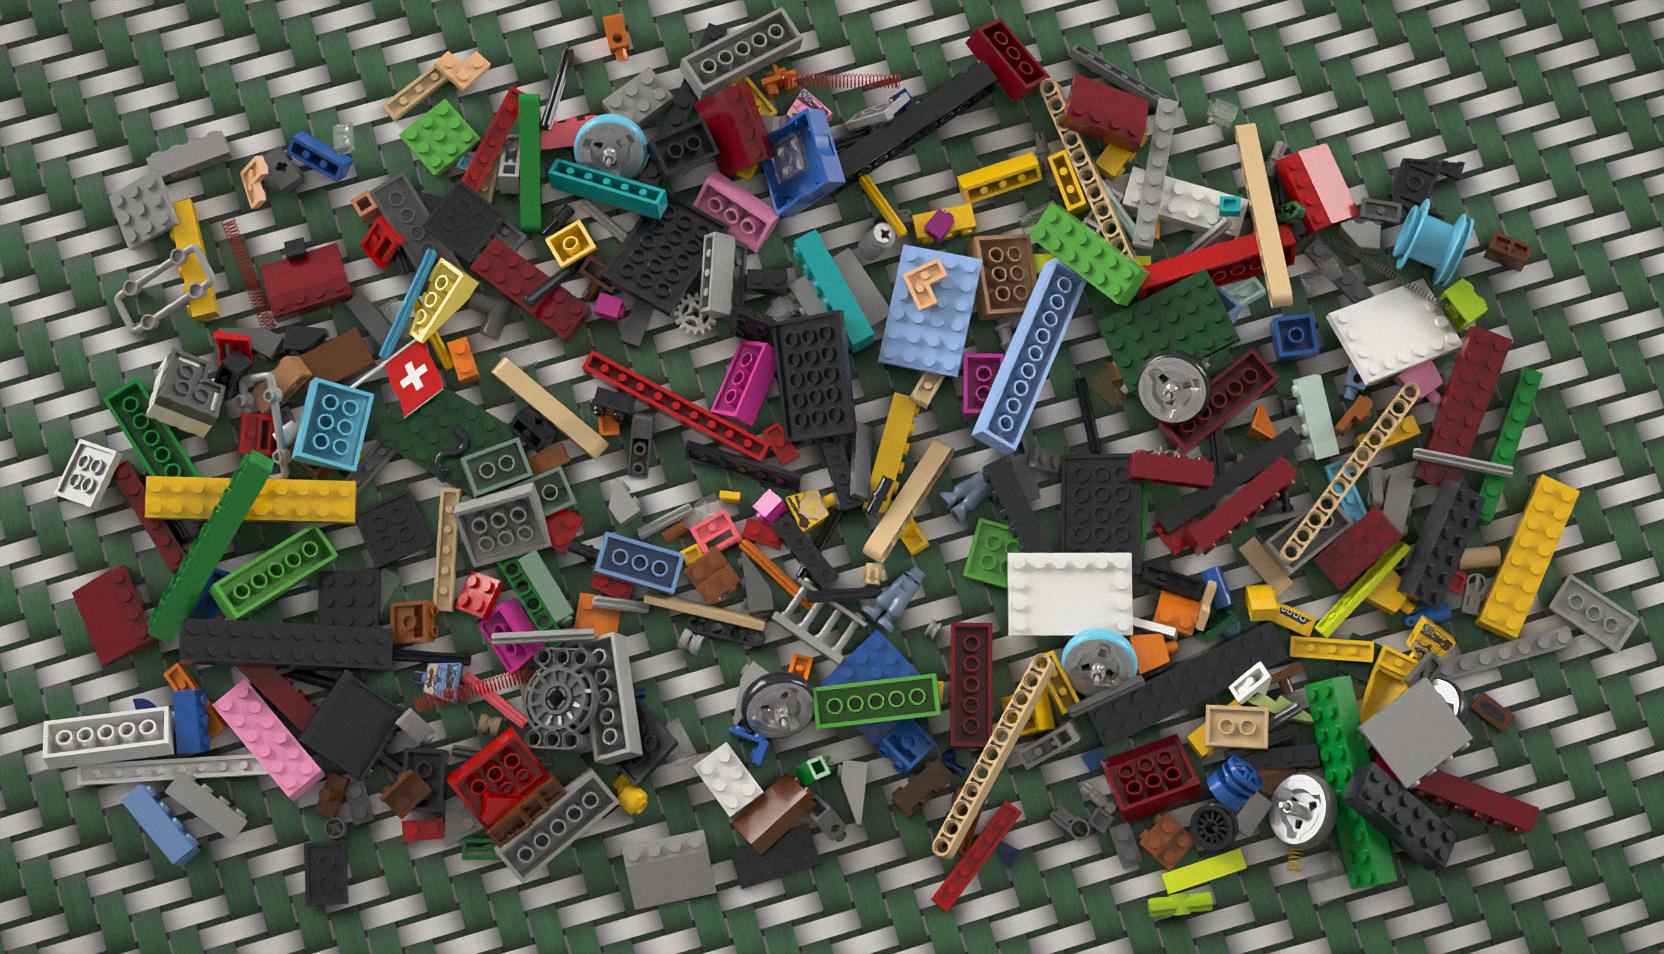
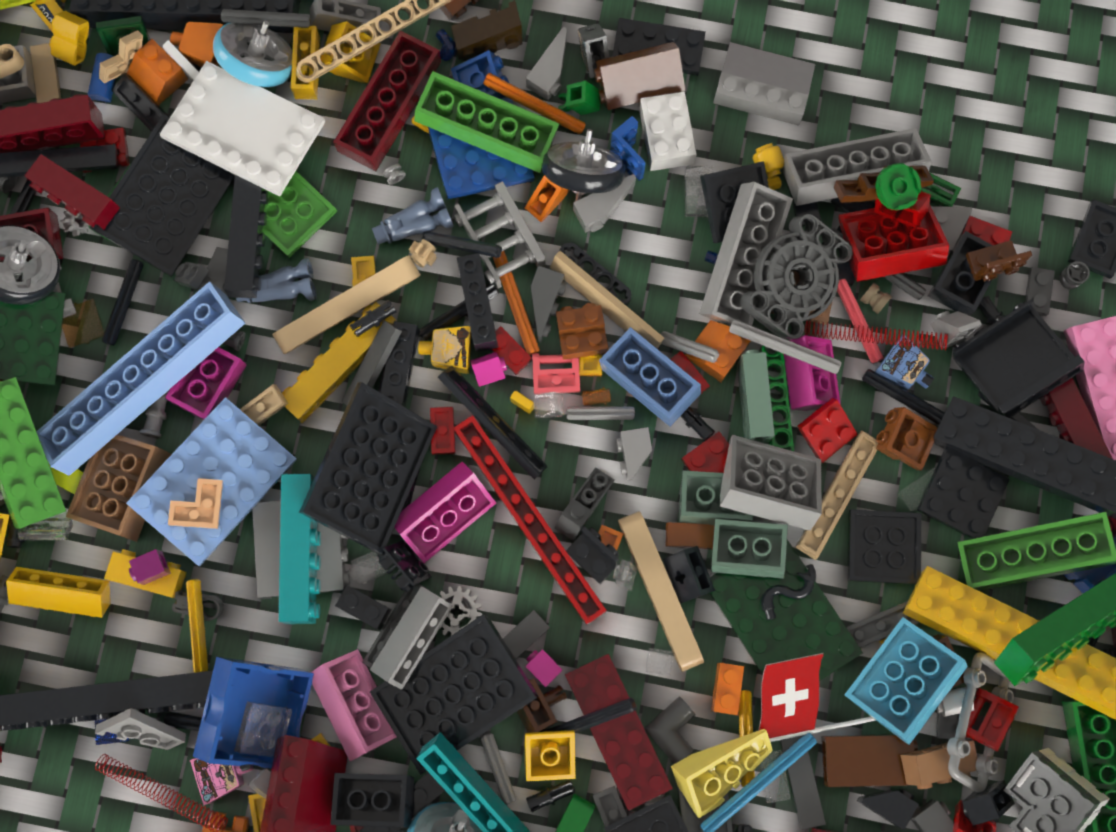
camera: 150 degrees left, 0 degrees up
reddish brown tile [315,772,351,818] -> none
light grey wheel [677,629,705,655] -> none
light grey piece [858,223,896,260] -> none
none -> orange axle [483,73,586,134]
none -> clear plate [613,559,637,591]
none -> green tile [875,163,922,211]

